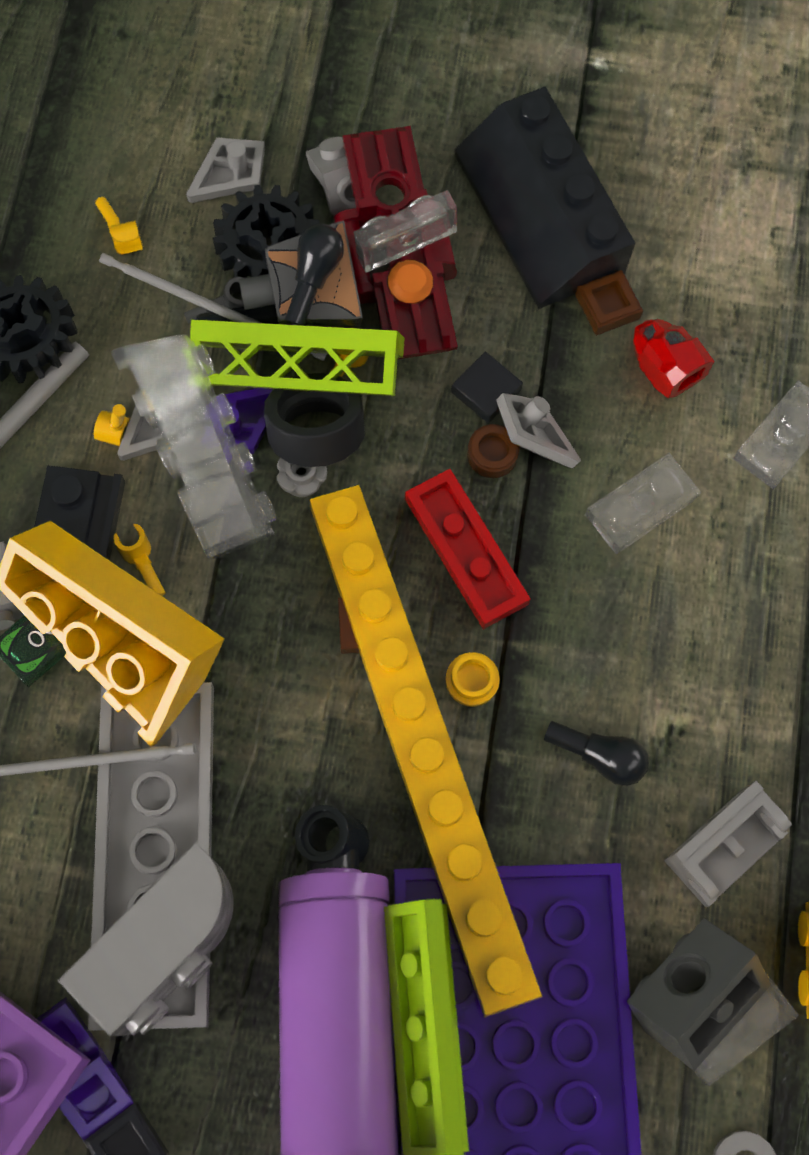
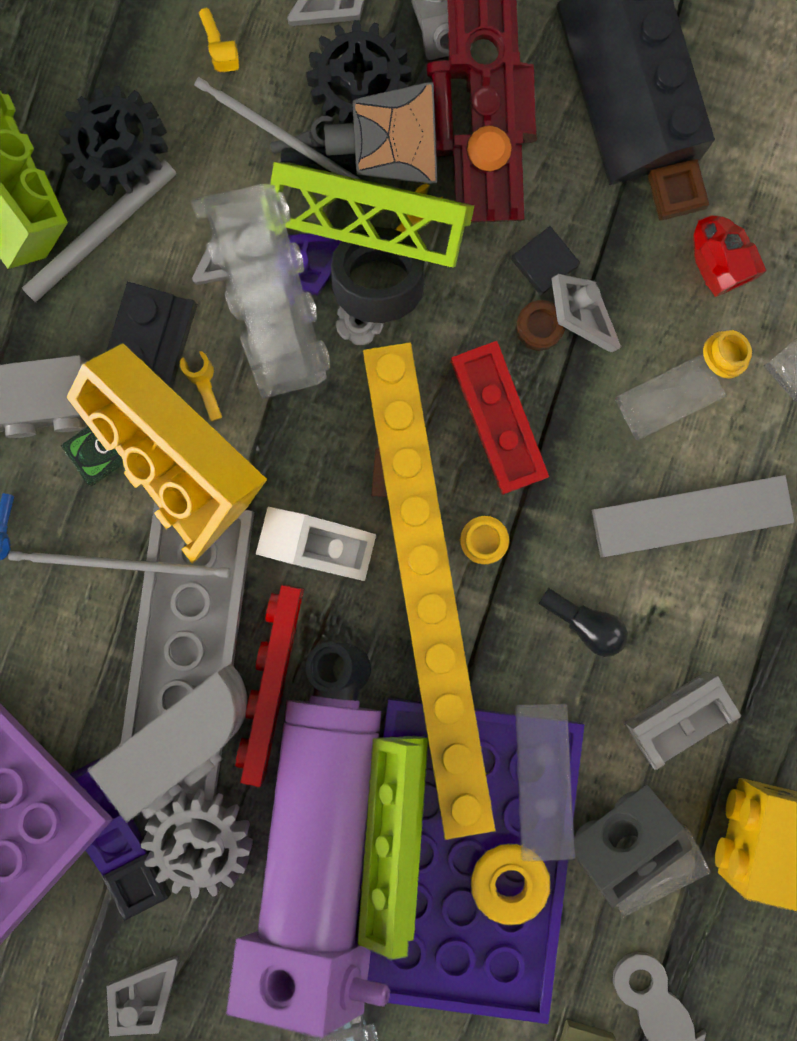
camera: 15 degrees right, 15 degrees up
yellow hand [93,404,130,446] -> none
black piece [285,224,344,326] -> none
clear plate [354,190,457,273] -> none
none -> light grey gear [141,789,253,898]
none -> red plate [235,585,304,787]
none -> white slope [256,507,376,581]
none -> yellow piece [471,844,550,925]
none -> clear tile [515,704,575,861]
none -> light grey tile [592,475,795,558]
none -> yellow plate [703,330,752,378]

